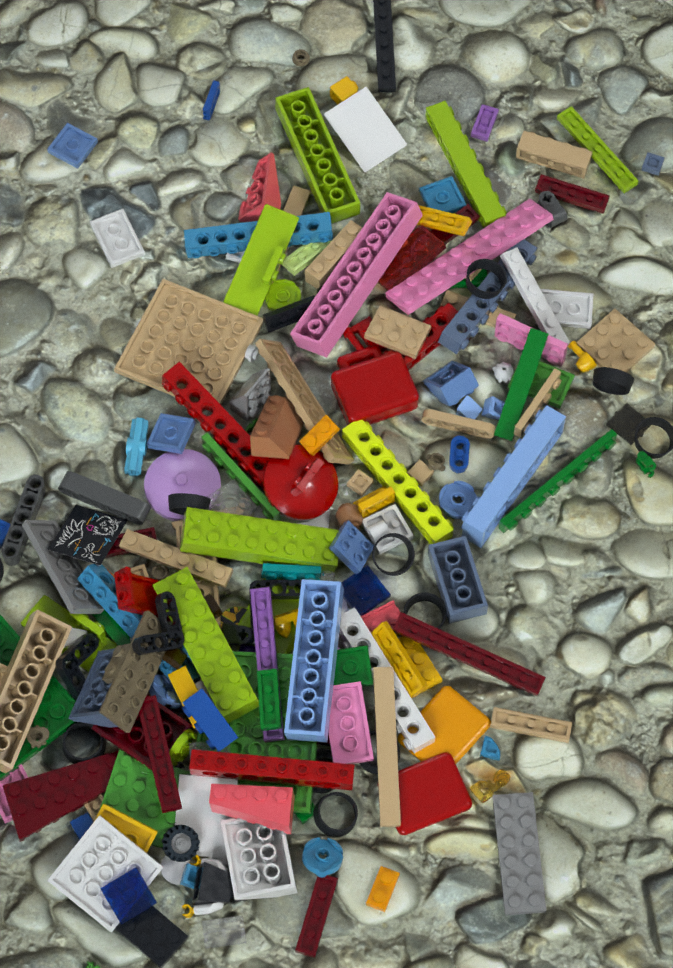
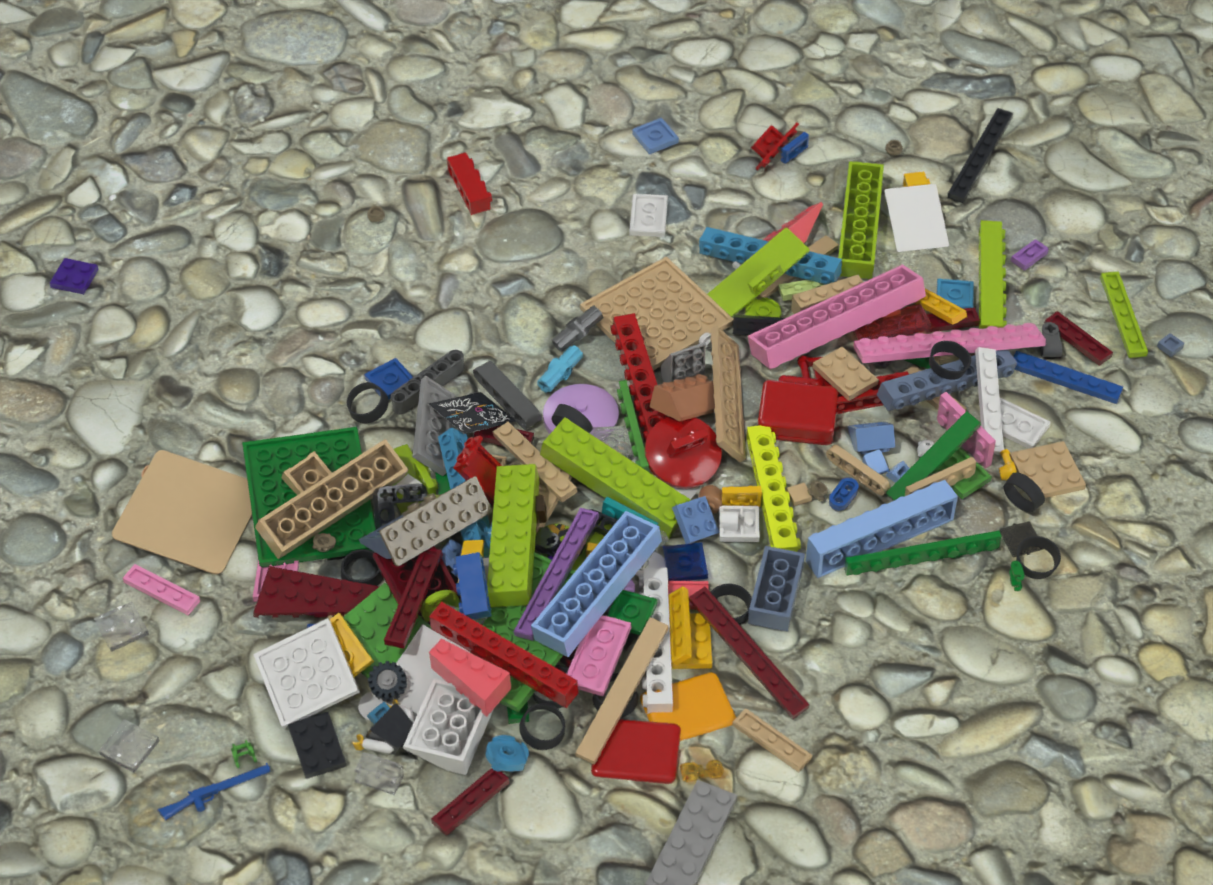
camera: 30 degrees right, 15 degrees down
clear blue plate [100,867,158,924] -> none
black beam [132,591,184,655] -> none
medium blue plate [146,413,196,454] -> none
dark brown tile [161,648,188,670] -> none
green plate [257,669,282,731] -> none
light orange plate [299,415,340,456] -> none
tan plate [347,469,374,496] -> none
light orange plate [366,866,400,912] -> none
black tyre [372,533,415,576] -> none
medium blue plate [439,481,477,520] -> none
dark azure tile [480,735,500,761] -> none
tan brick [516,131,592,179] -> none
none -> dark grey piece [551,305,604,352]
none -> red bracket [751,122,799,171]
none -> blue plate [1013,351,1123,404]

